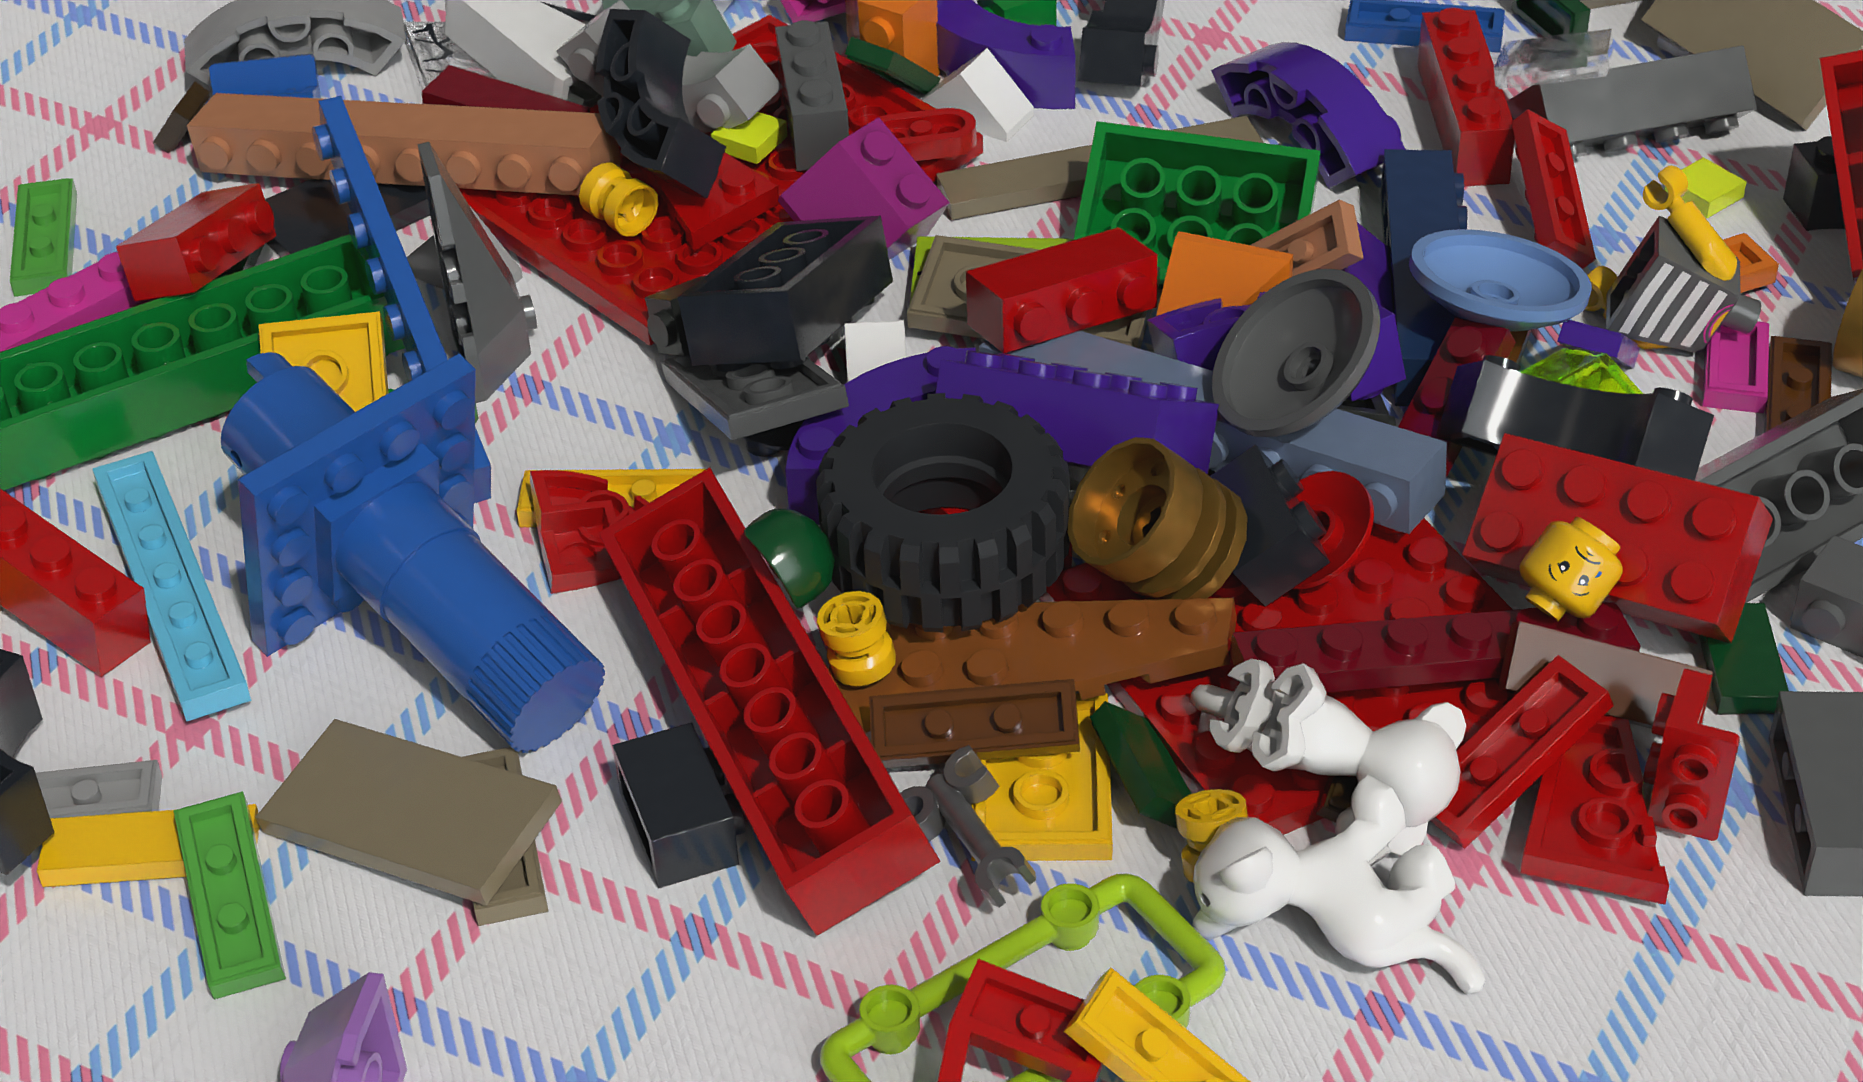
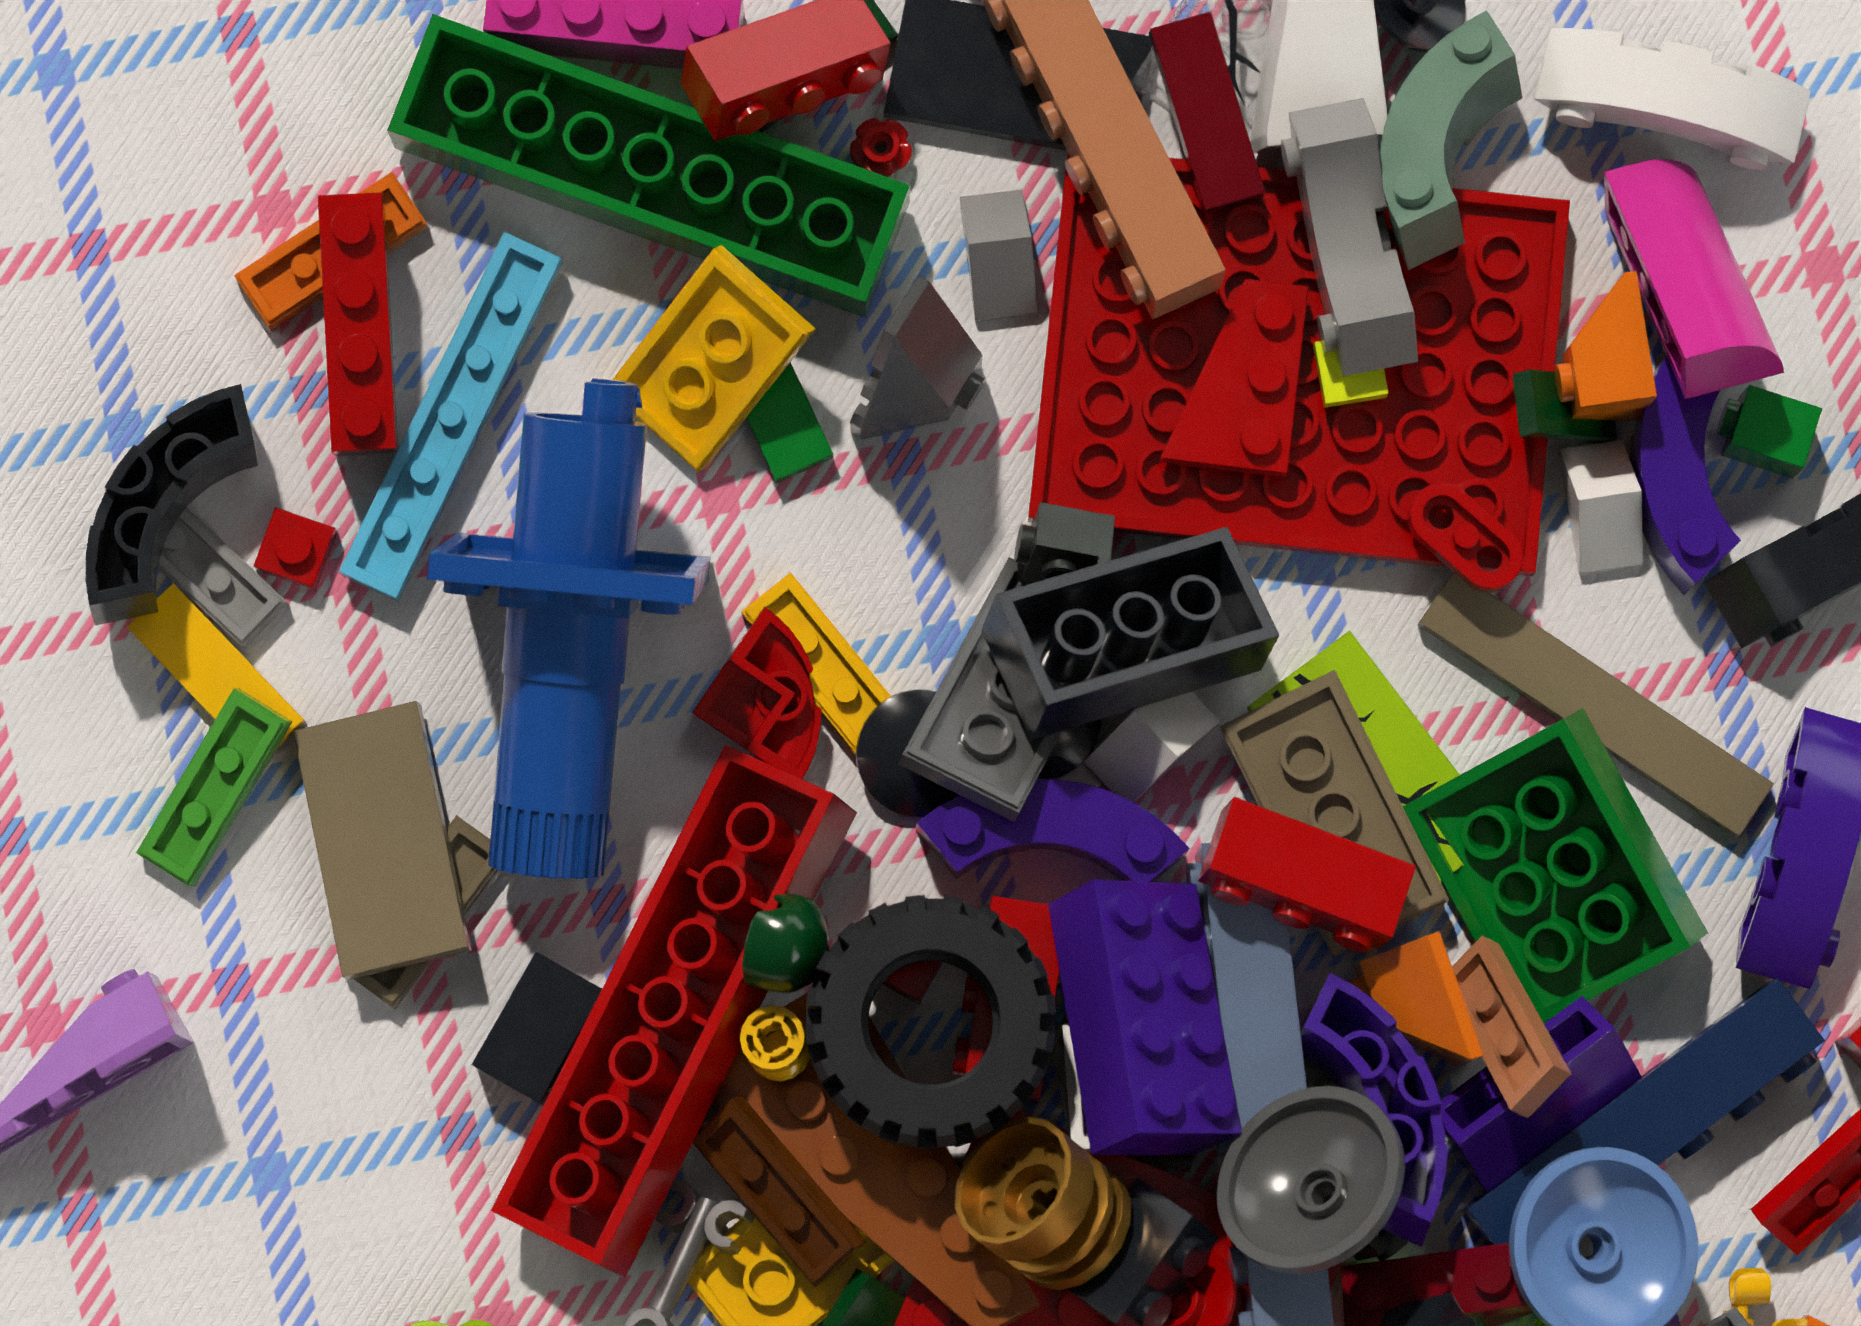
camera: 45 degrees right, 40 degrees up
blue plate [312,96,491,503] -> none
yellow wheel [579,162,658,237] -> none
black brick [596,9,726,199] -> none
dark grey brick [775,20,849,171] -> none
magenta slope [777,118,950,260] -> none
none -> red plate [253,507,338,591]
none -> black dish [856,689,960,817]

